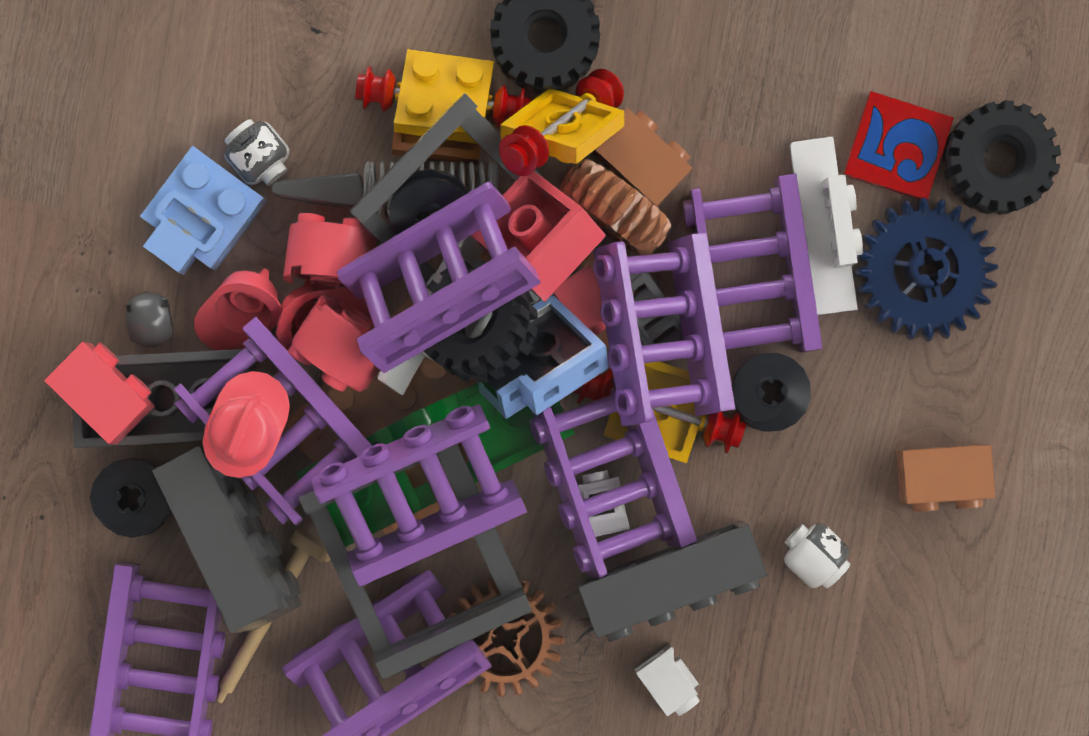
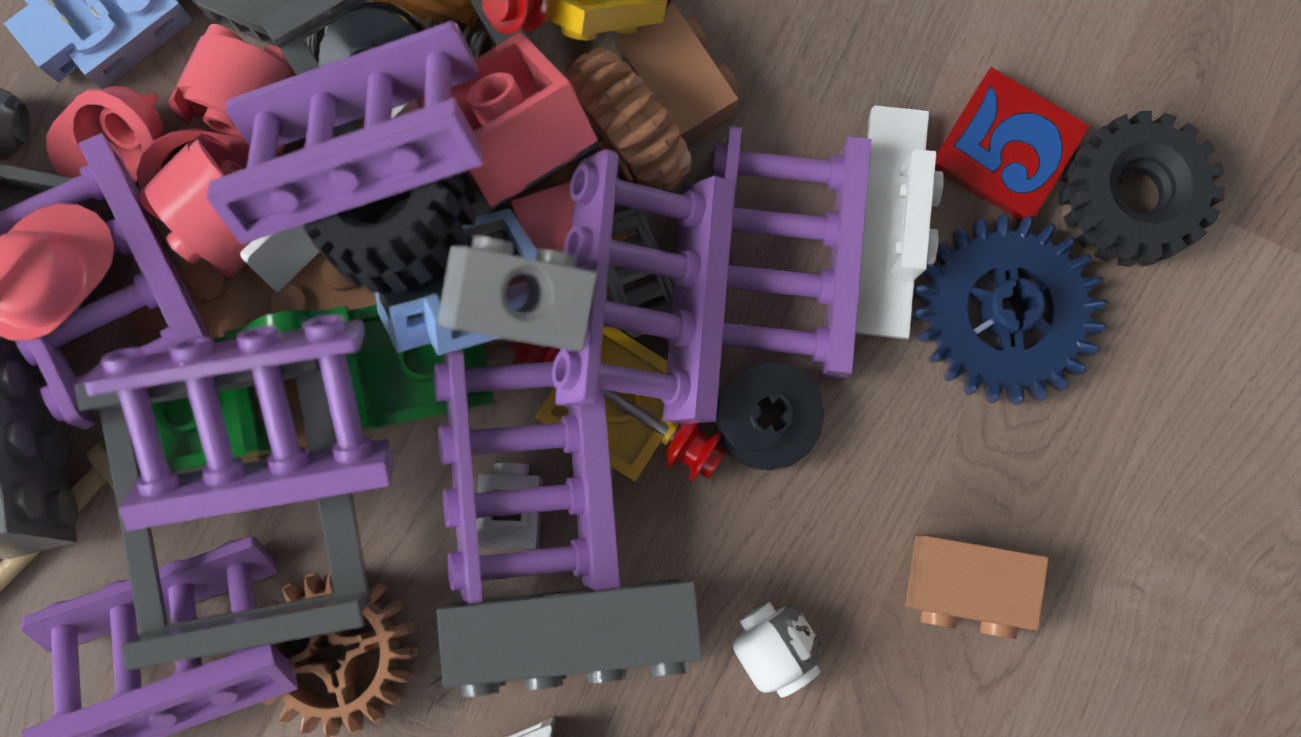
camera: 15 degrees right, 5 degrees down
none -> light grey brick [437,236,597,352]

